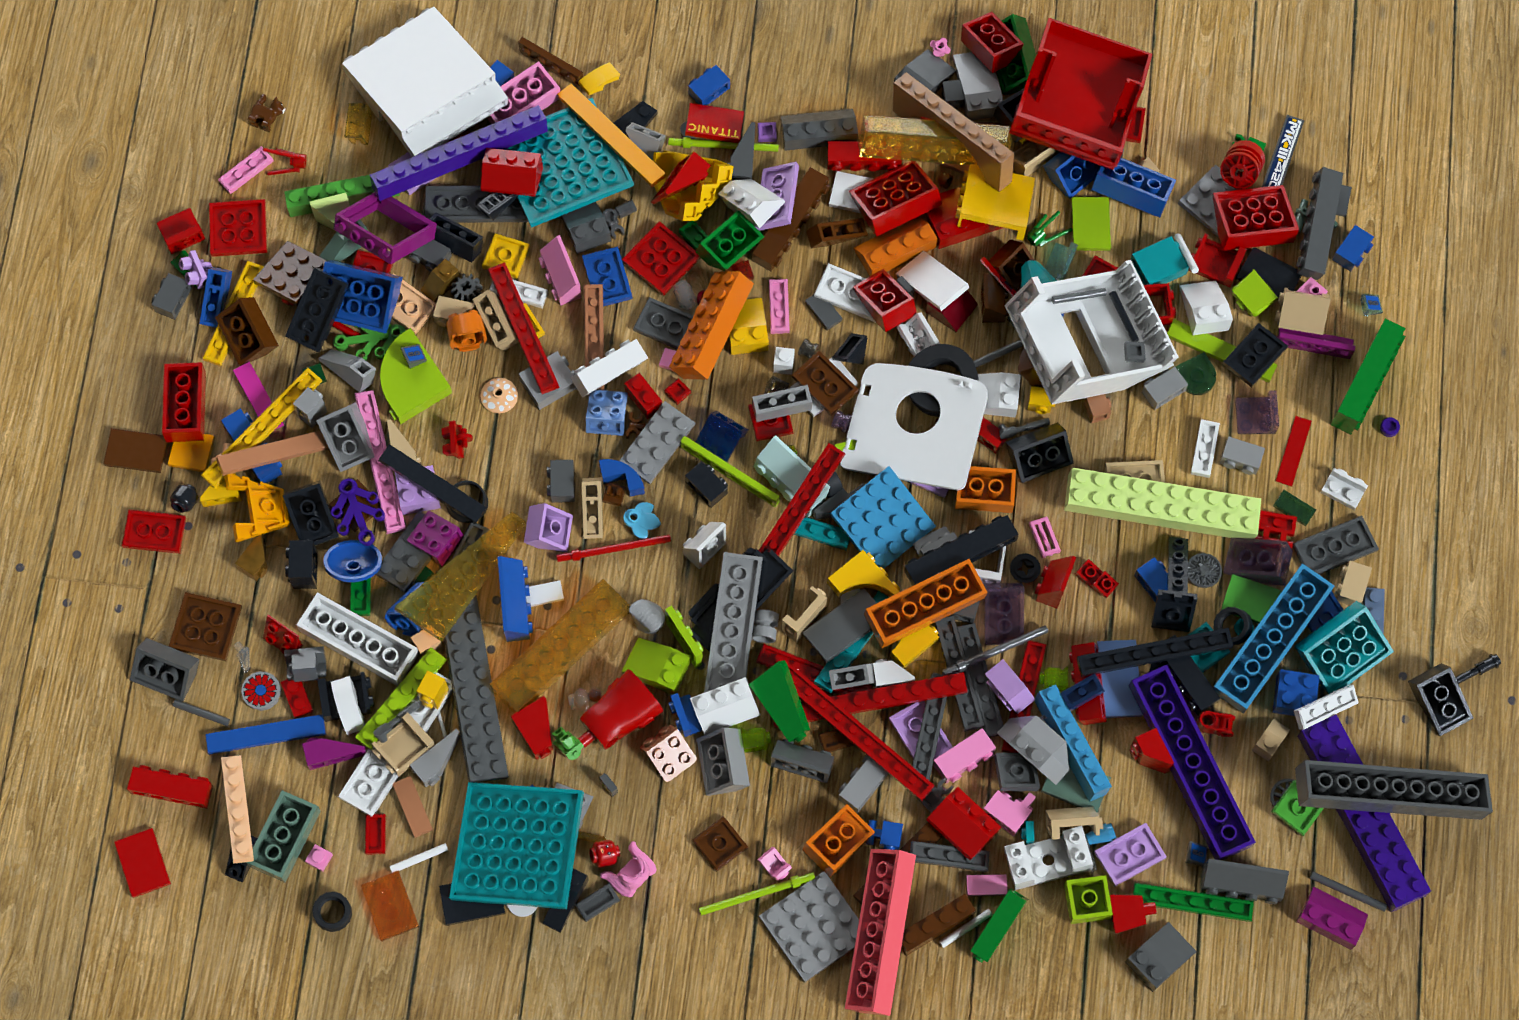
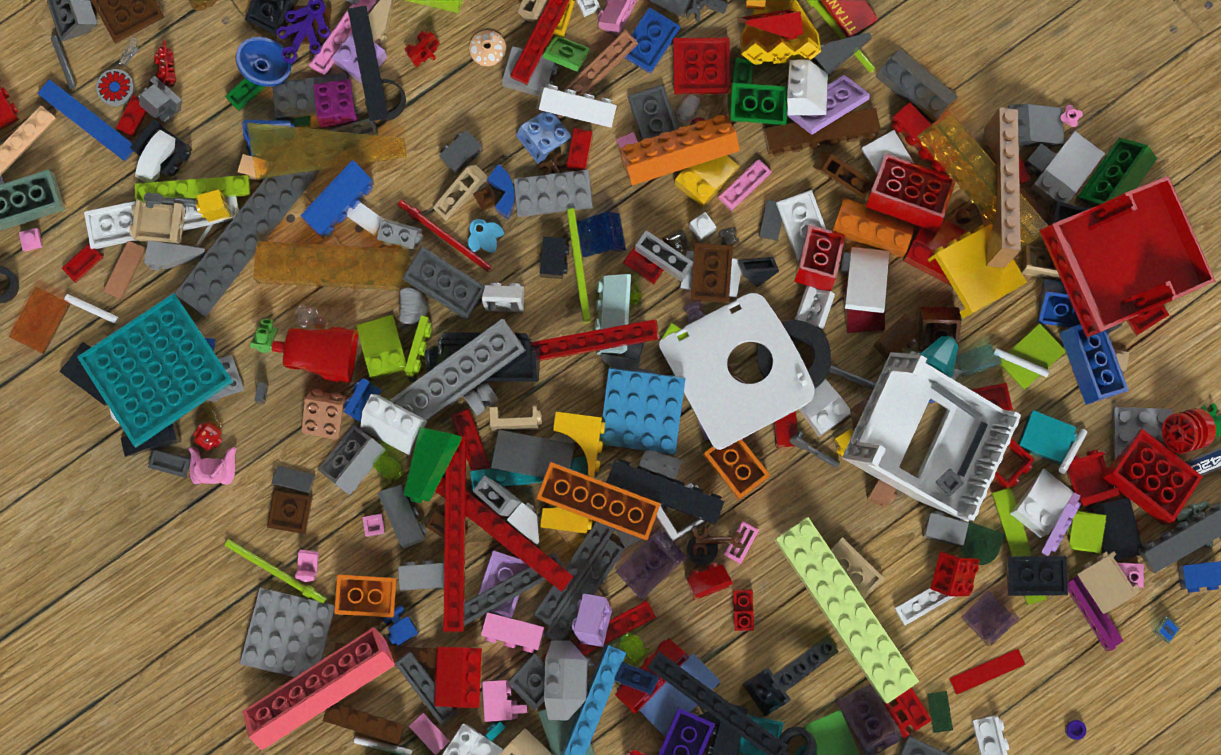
camera: 50 degrees right, 10 degrees up
black brick [285,540,318,589] -> none
white brick [297,593,419,686] -> none
magenta slope [302,737,367,770] -> none
red slope [511,696,553,760] -> none
lavender slope [524,503,573,552] -> none
red tile [664,378,691,405] -> none
clear red tile [731,260,754,280] -> none
medium lavender tile [758,122,777,142] -> none
teal tile [793,517,850,551] -> none
dark grey plate [919,778,954,813] -> none
dark grey bar [942,625,1048,676] -> none
red slope [961,12,1024,73] -> none
red sticker [980,257,1017,297] -> none
black slope [1006,422,1074,483] -> none
green plant [1026,211,1073,247] -> none
blue brick [1134,557,1167,602] -> none
dark grey wheel [1188,553,1222,588] -> none
light grey brick [1220,437,1265,475] -> none
green brick [1331,318,1406,435] -> none
none -> dark grey slope [271,466,315,494]
none -> bright pink plate [362,514,385,537]
none -> light grey brick [377,219,423,251]
none -> dark grey tile [401,246,485,320]
none -> bright green tile [543,35,590,71]
none -> reddish brown bar [692,526,743,555]
none -> red bracket [930,552,979,597]
none -> white bar [993,347,1050,377]
none -> lavender plate [1041,492,1081,556]

